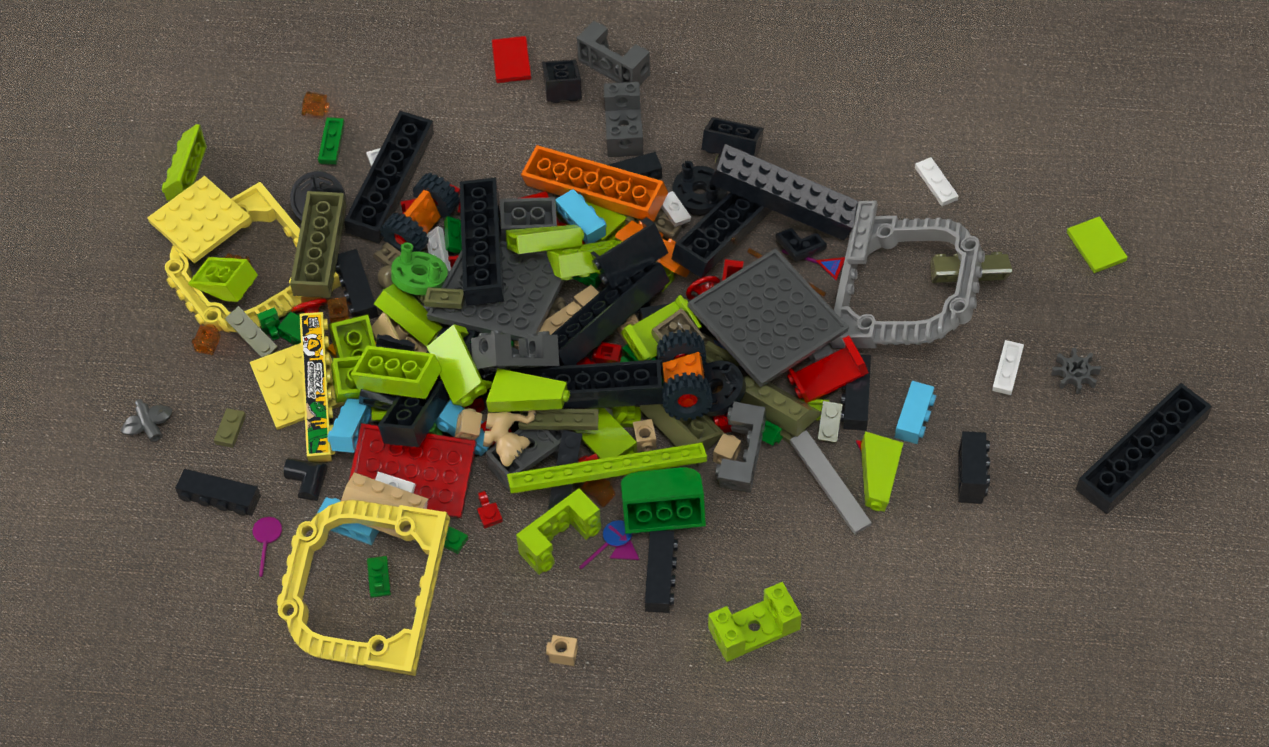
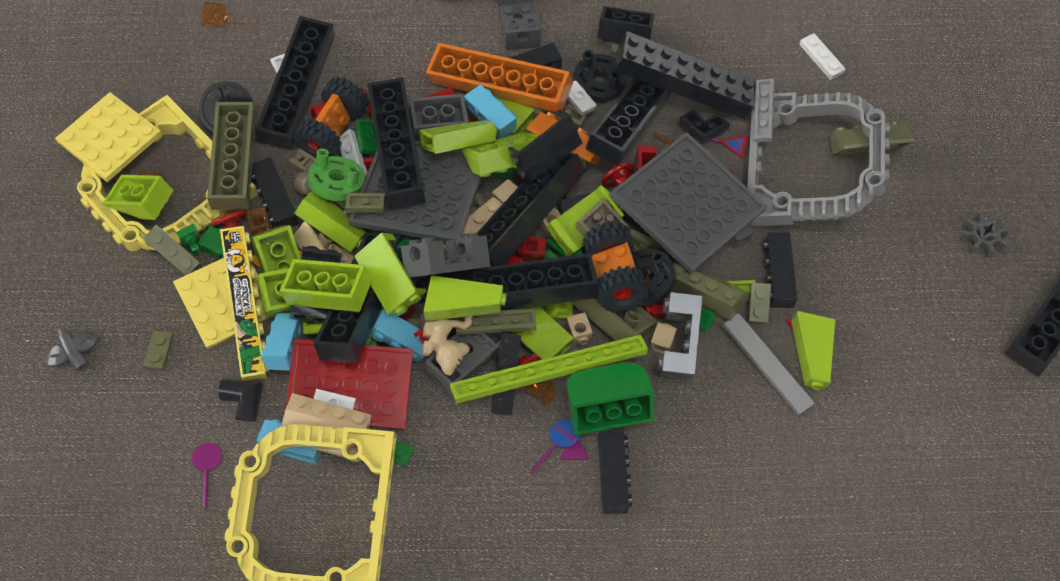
camera: 10 degrees left, 5 degrees up
lime slope [162,124,207,201] -> none
black brick [175,469,261,516] -> none
clear orange brick [192,324,221,355] -> none
green plate [318,118,345,165] -> none
green plate [367,556,391,598] -> none
tan brick [455,408,482,440] -> none
red plate [477,491,503,529] -> none
lime plate [516,488,601,575] -> none
tan brick [546,635,578,666] -> none
lime plate [708,582,802,662] -> none
red panel [787,335,869,404] -> none
medium azure brick [895,381,936,444] -> none
black brick [958,431,990,504] -> none
white plate [992,340,1024,395] -> none
lime tile [1067,216,1128,273] -> none

